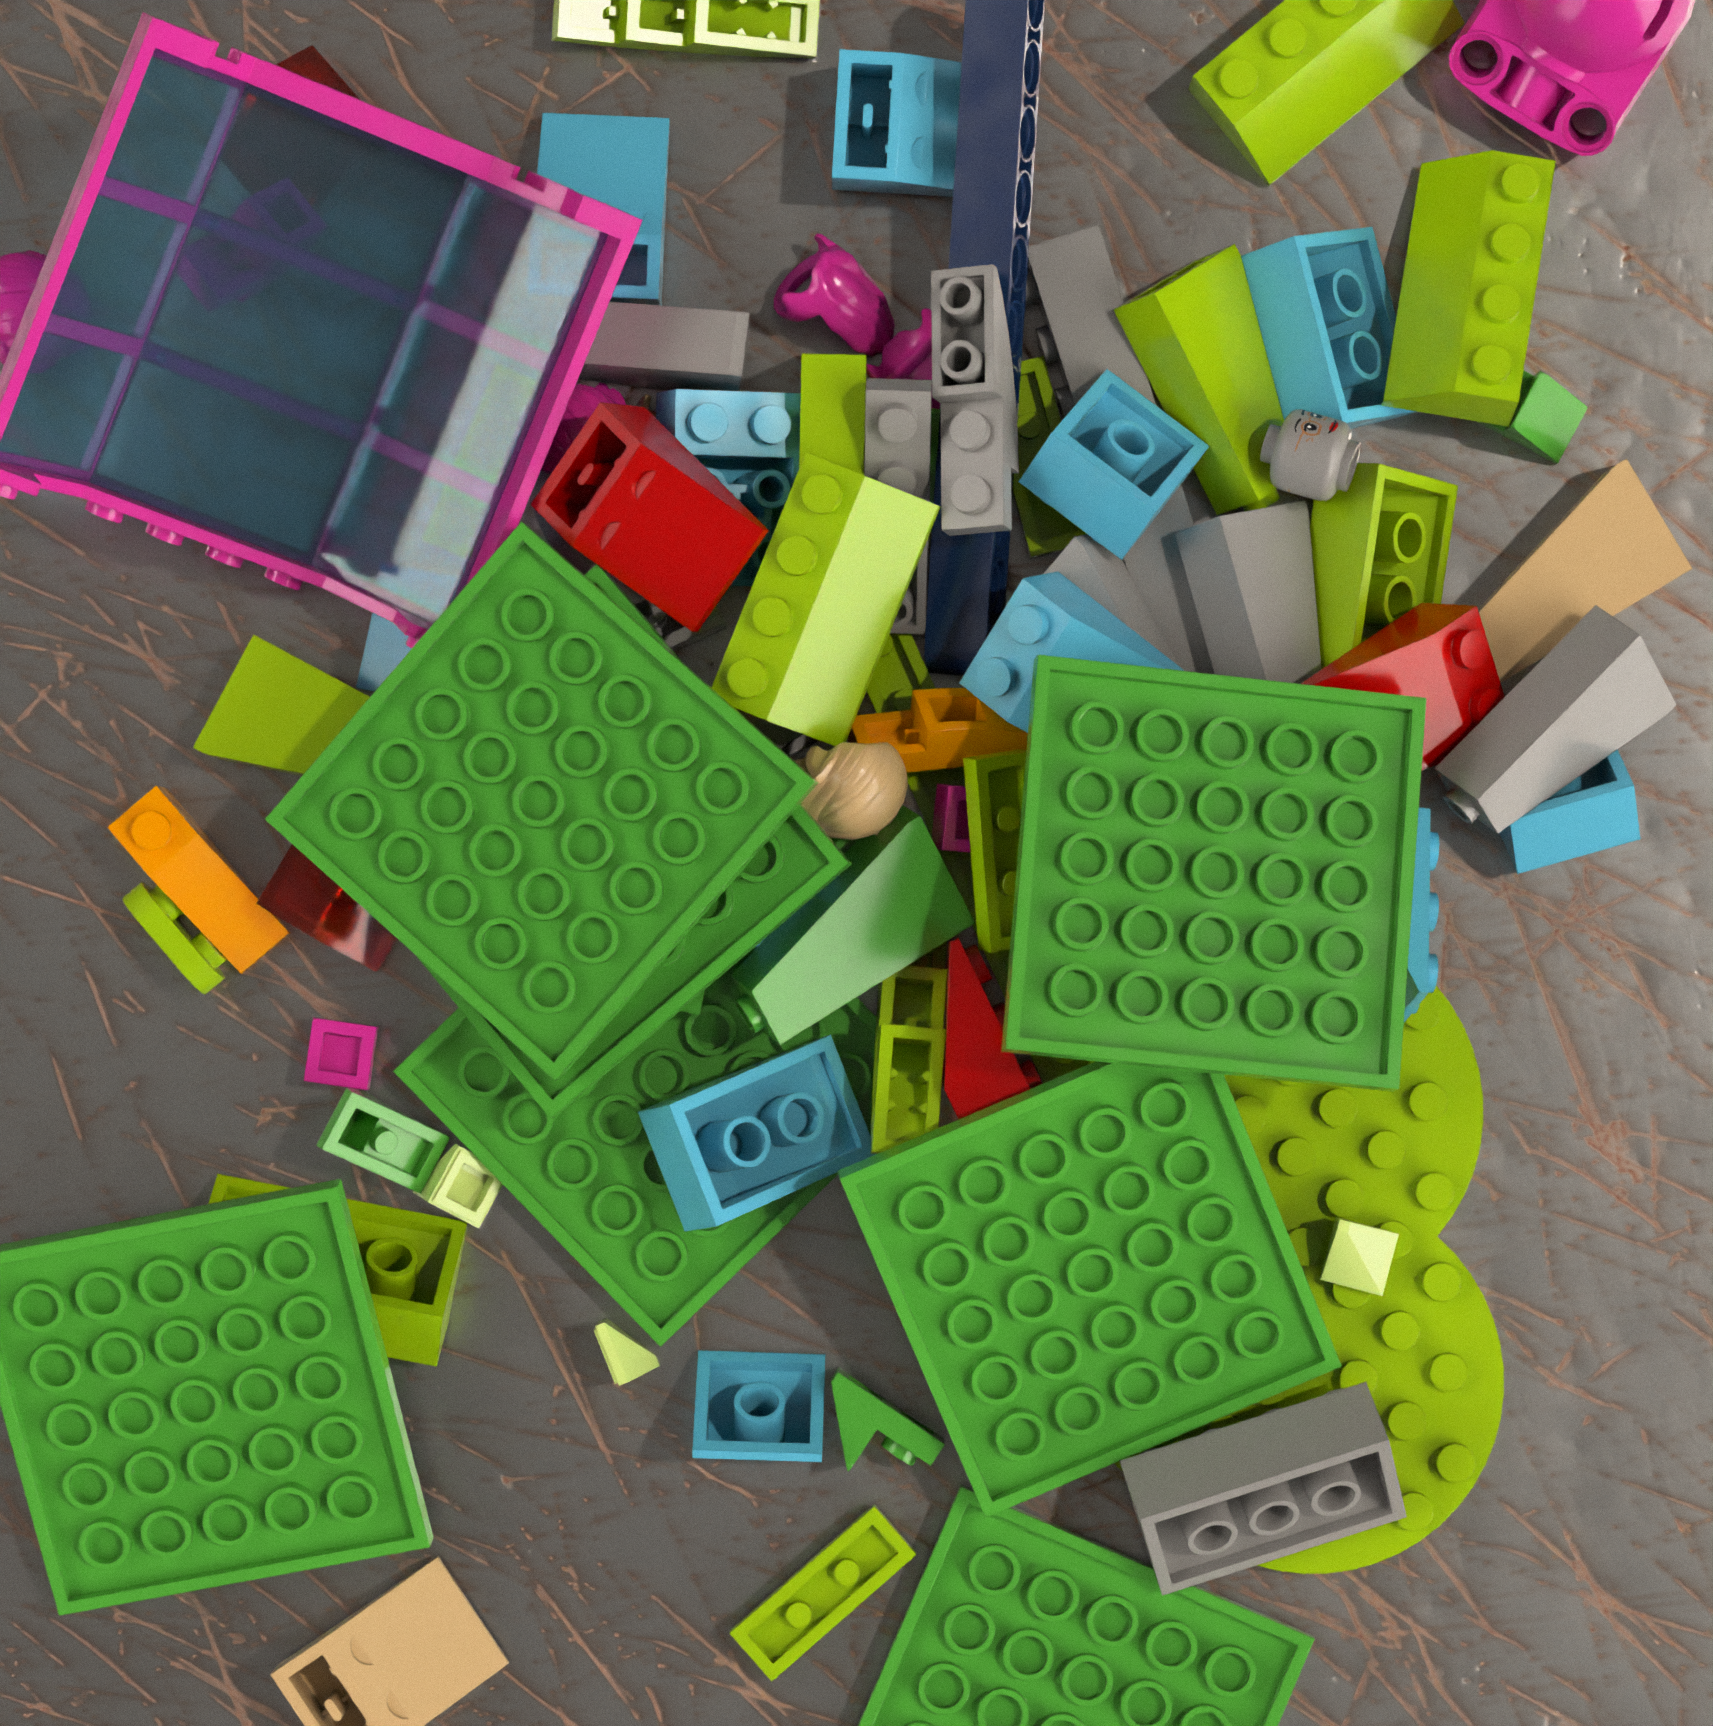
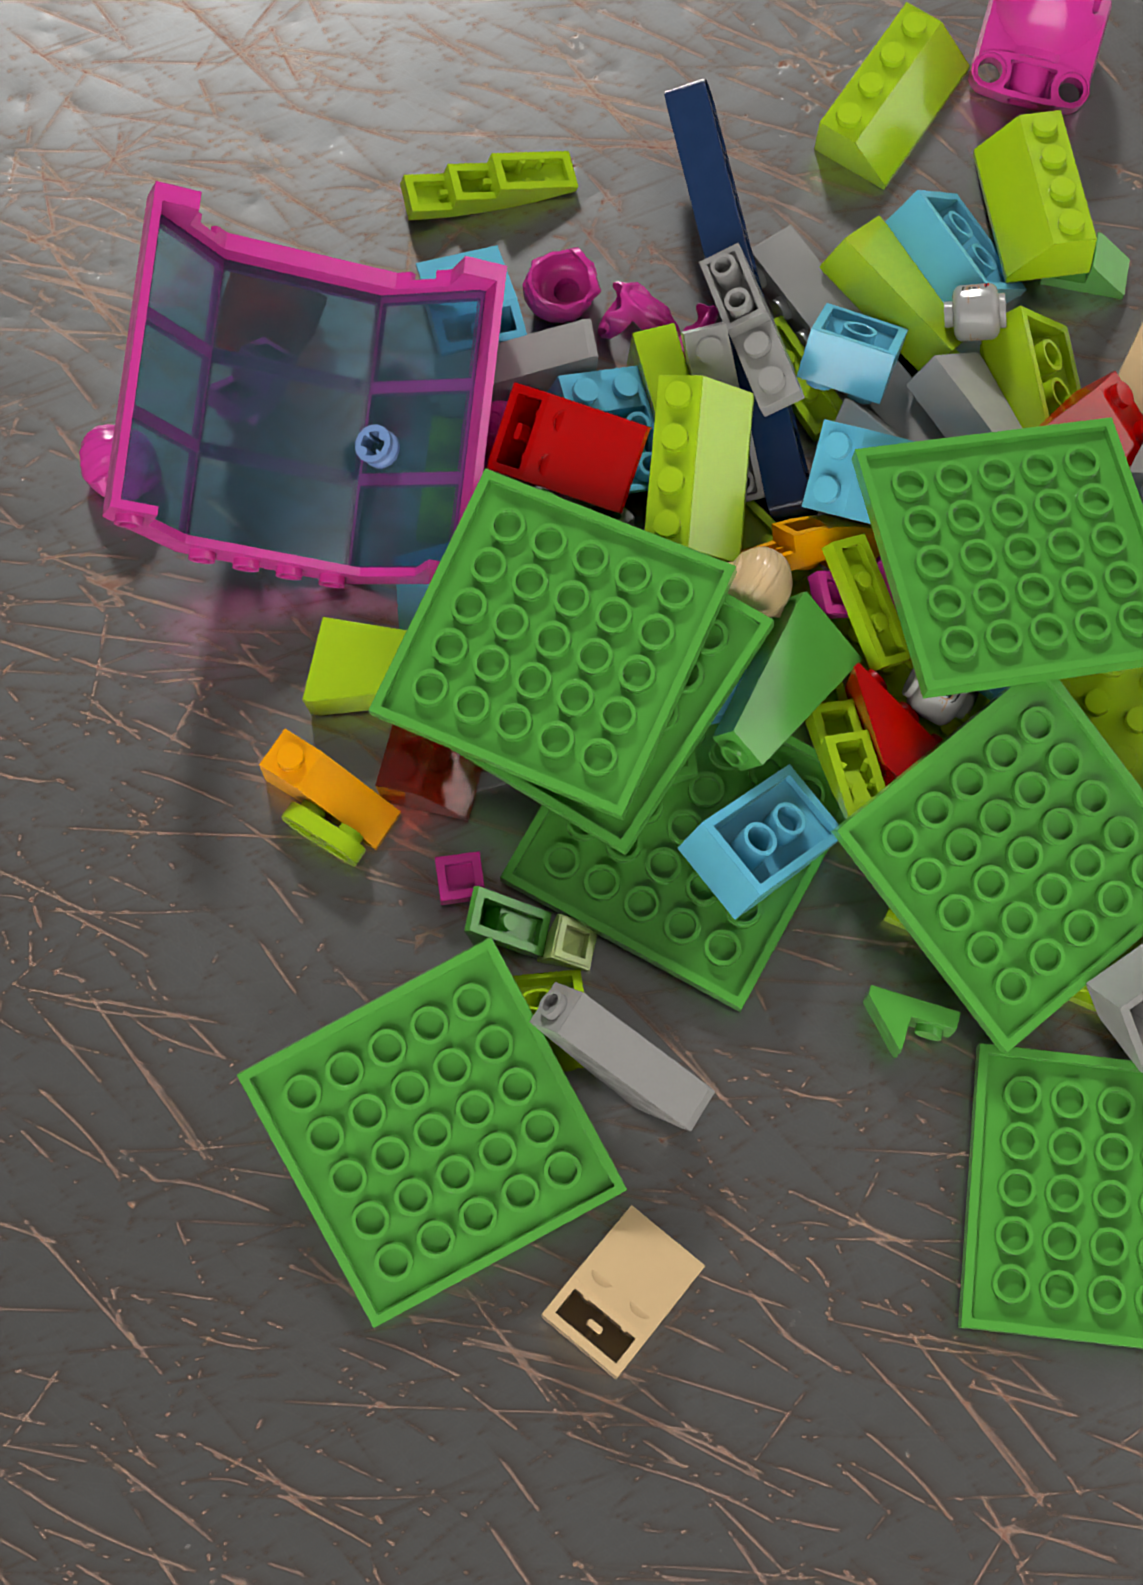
camera: 20 degrees left, 15 degrees down
yellowish green slope [594,1318,660,1386] -> none
medium azure slope [692,1350,826,1462] -> none
lime plate [730,1504,916,1682] -> none
medium azure slope [832,49,962,197] -> none
none -> medium blue bush [355,424,400,469]
none -> dark pink hair [522,247,601,323]
none -> light grey slope [529,982,715,1132]

